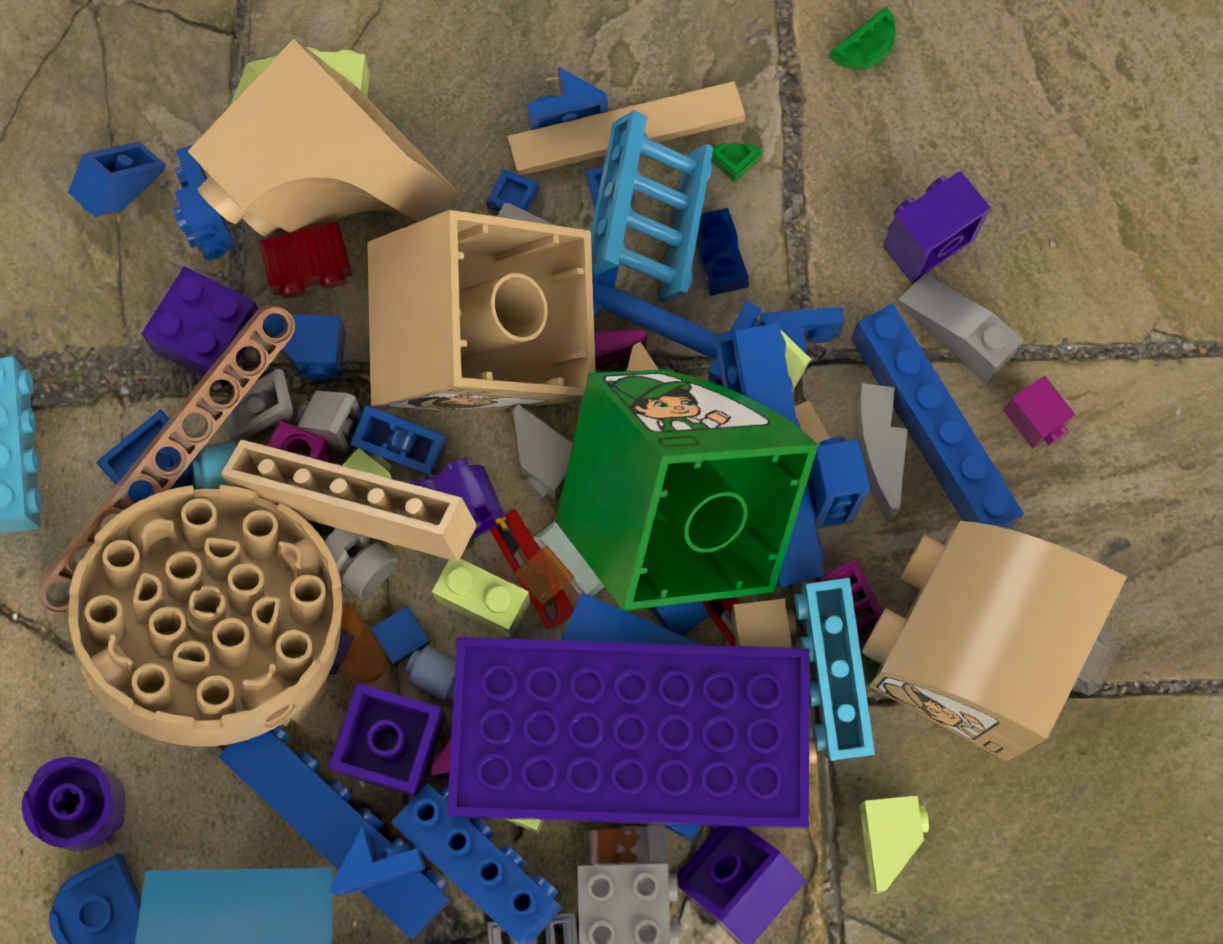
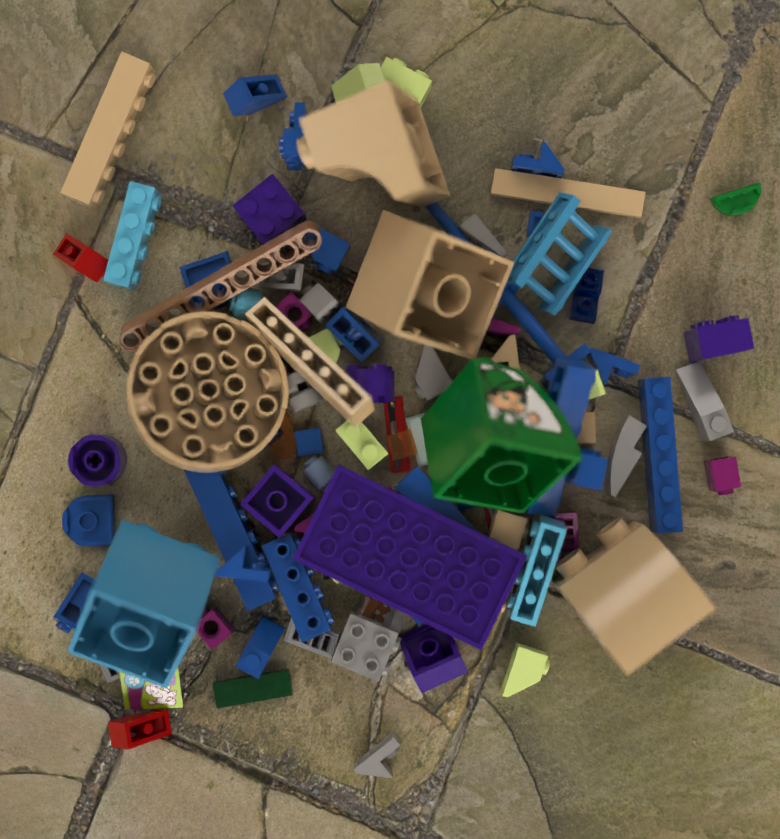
camera: 25 degrees right, 15 degrees up
dark red brick [258,222,353,298] -> none
blue tile [486,169,539,212] -> none
green tile [711,143,763,183] -> none

